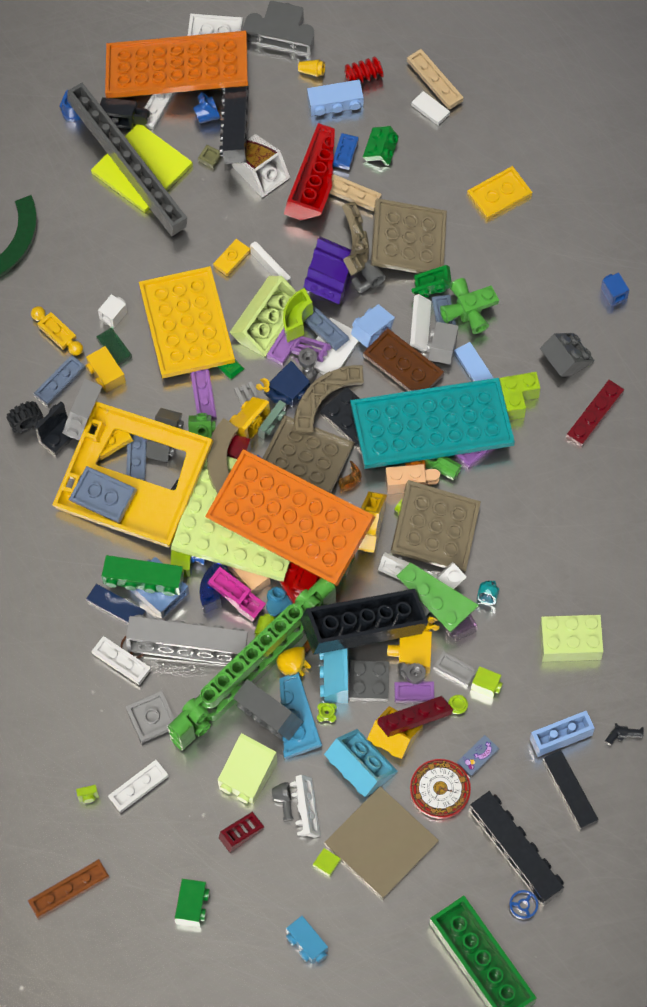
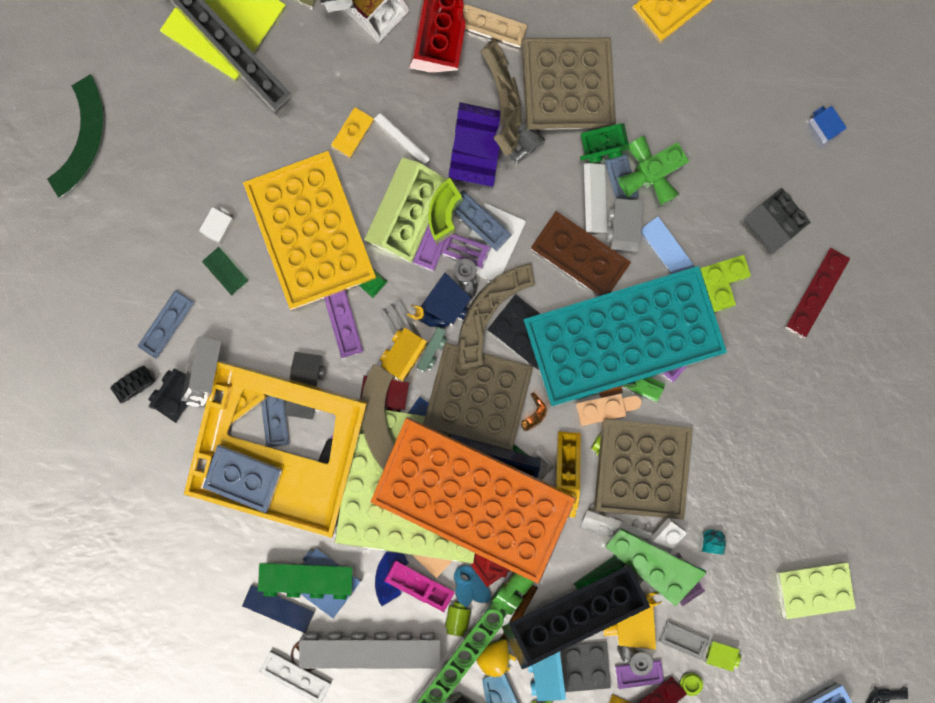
camera: 10 degrees left, 20 degrees up
yellow plate [31,306,83,356] -> none
yellow brick [85,346,126,393] -> none
lime brick [170,550,192,577] -> none
bright green brick [188,413,216,439] -> none
light blue brick [351,304,395,348] -> none

